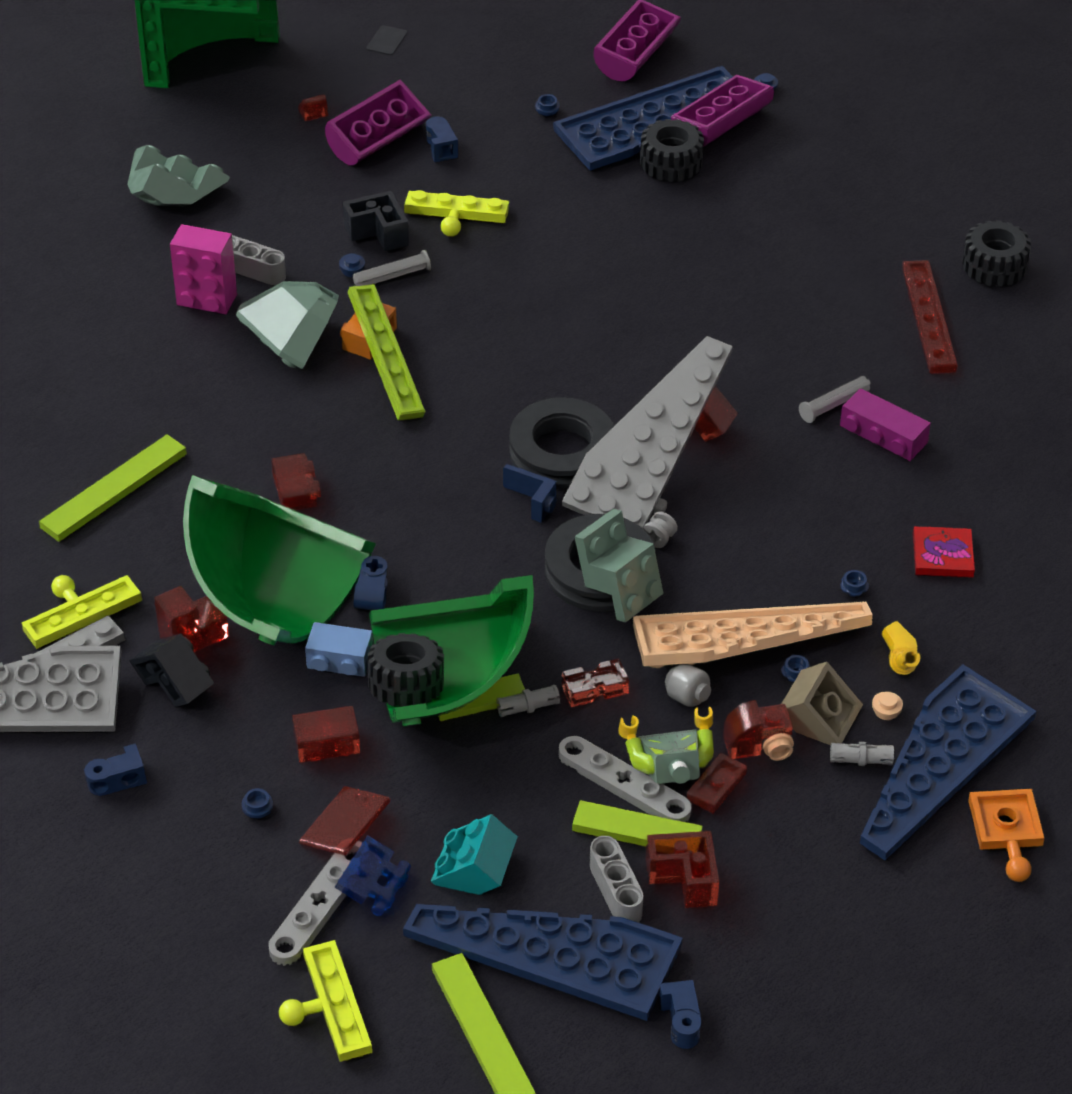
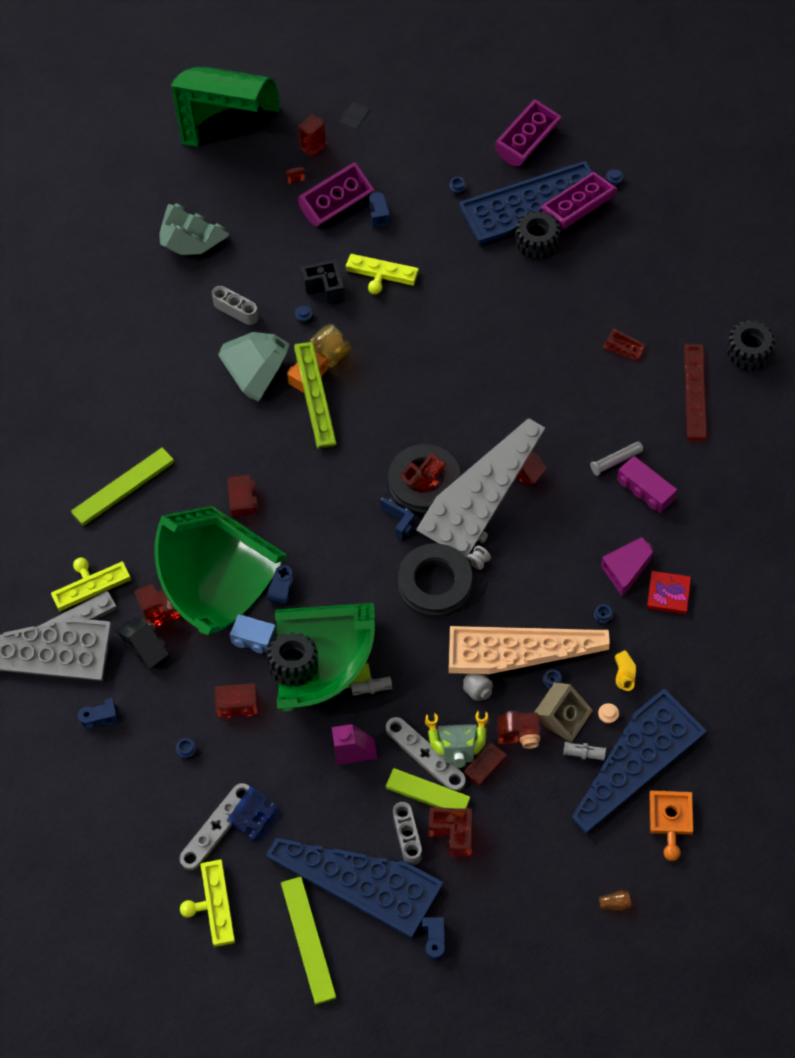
camera: 10 degrees right, 15 degrees up
dark pink brick [170,224,237,315] -> none
clear red container [299,786,390,856] -> none
light grey axle [353,250,431,286] -> none
teal slope [431,814,518,895] -> none
clear red piece [562,658,629,707] -> none
sand green bracket [575,509,663,623] -> none
none -> clear red brick [298,114,326,157]
none -> clear yellow brick [309,324,352,368]
none -> magenta slope [332,724,377,765]
none -> clear red brick [400,452,446,492]
none -> clear orange cone [599,889,631,911]
none -> magenta slope [601,537,653,596]
none -> clear red slope [603,328,645,360]

